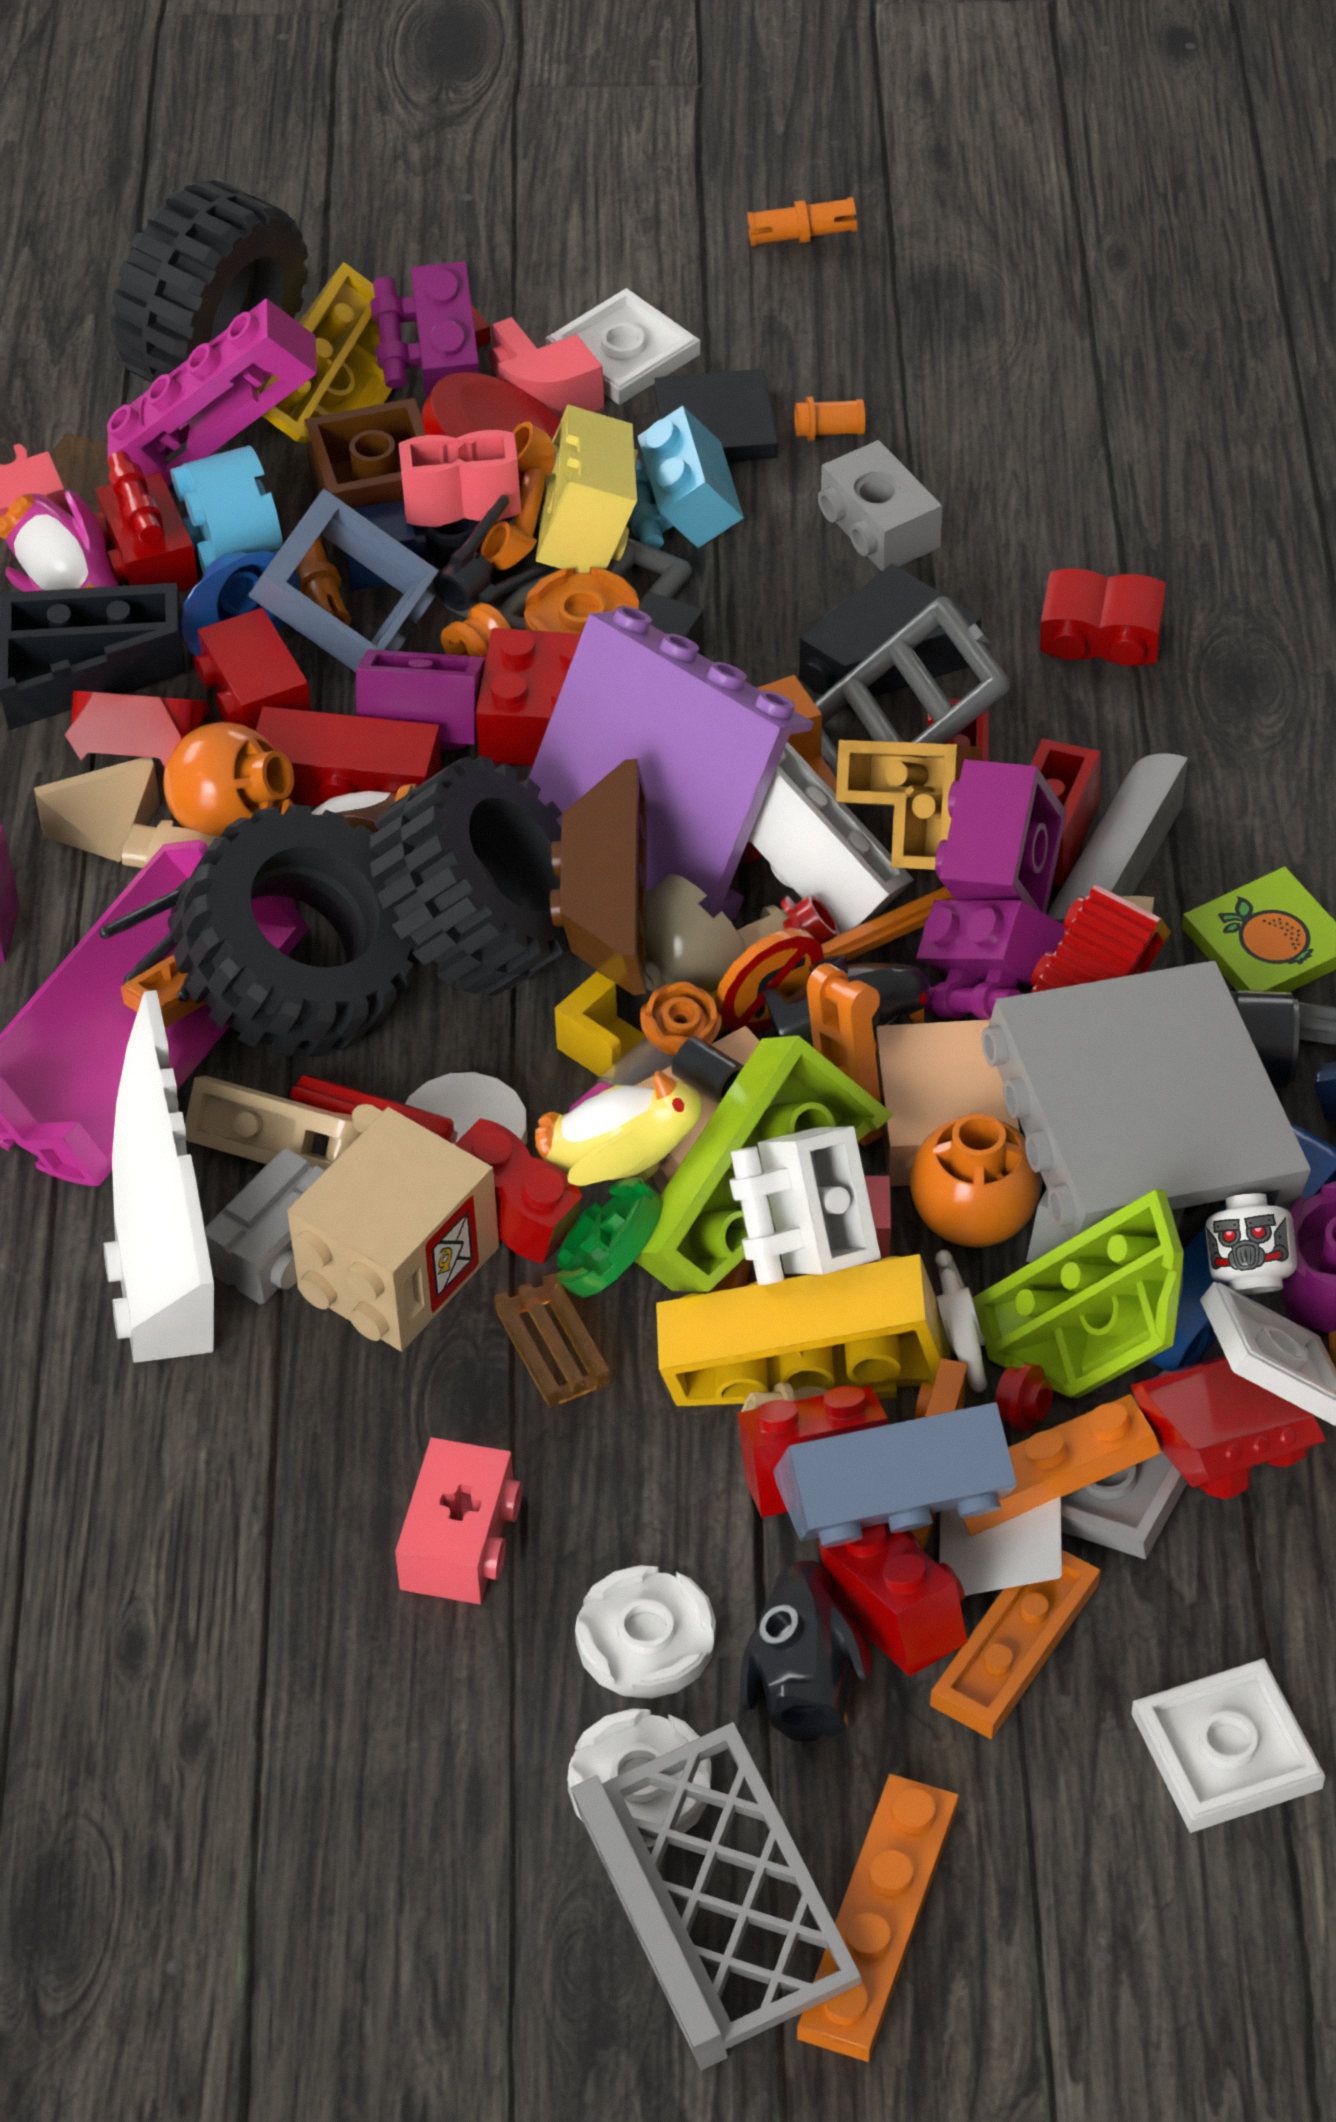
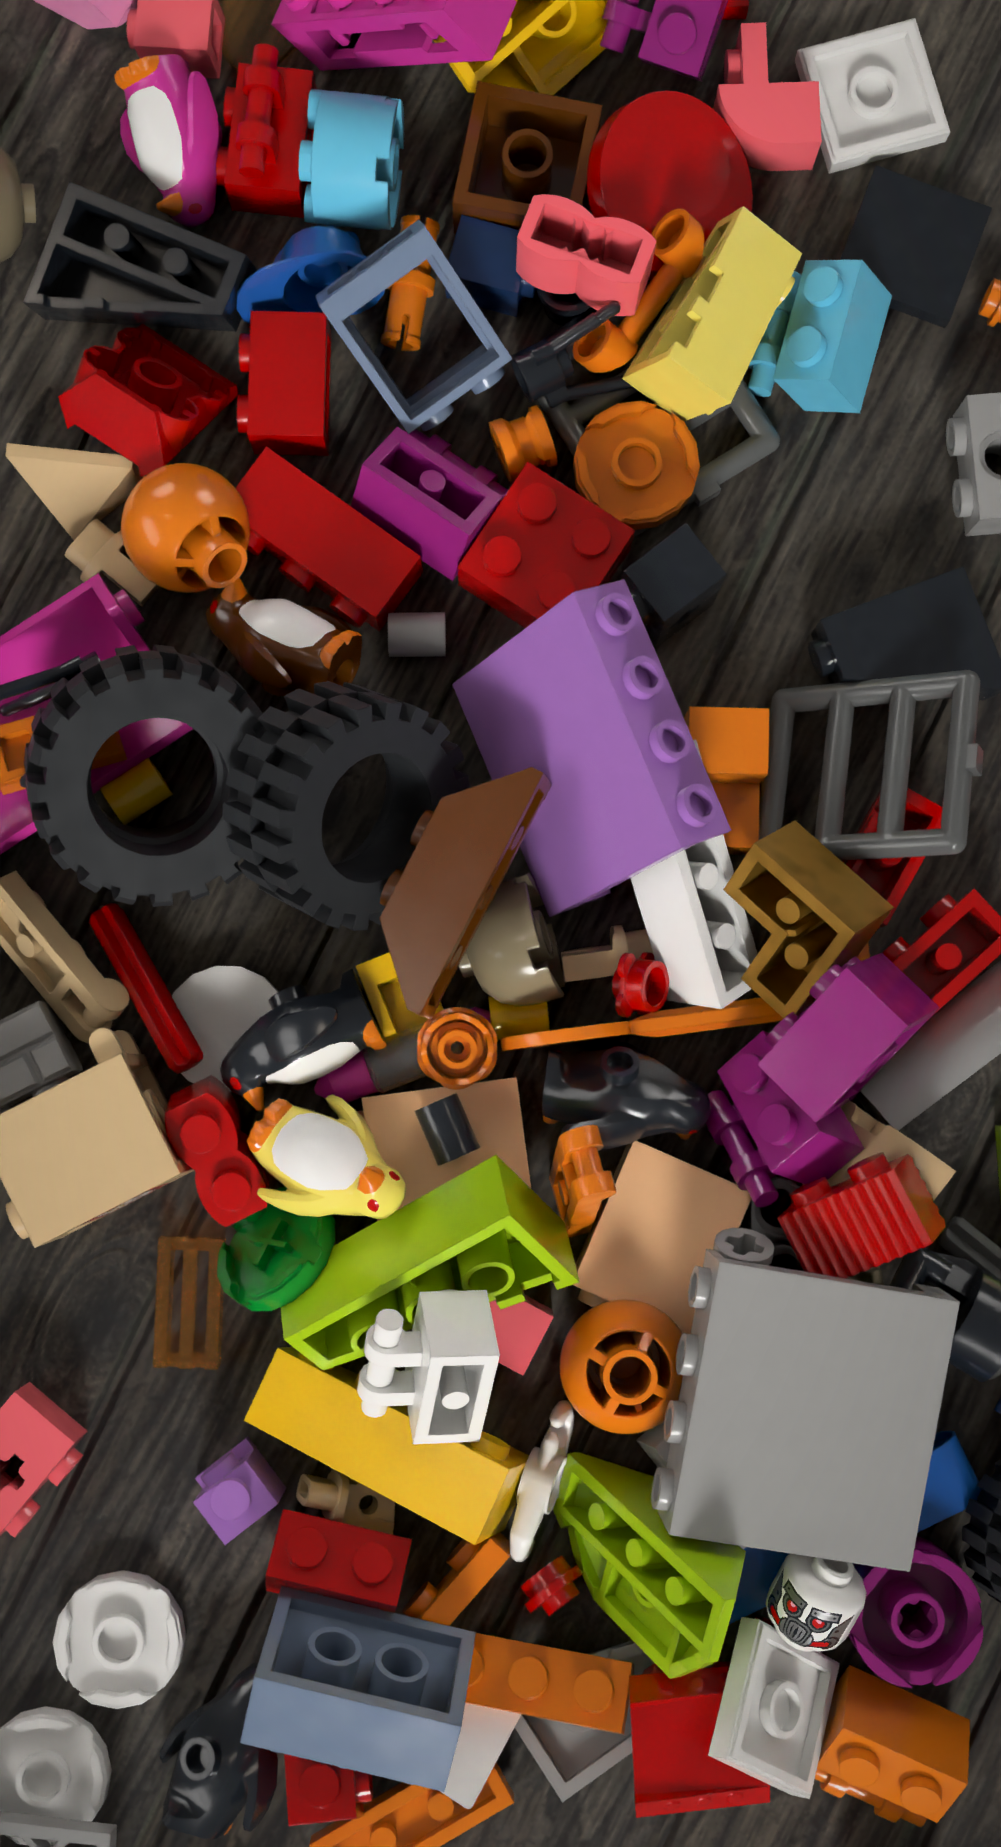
camera: 25 degrees right, 35 degrees up
none -> medium lavender brick [193,1436,286,1545]
none -> black animal [220,968,388,1111]

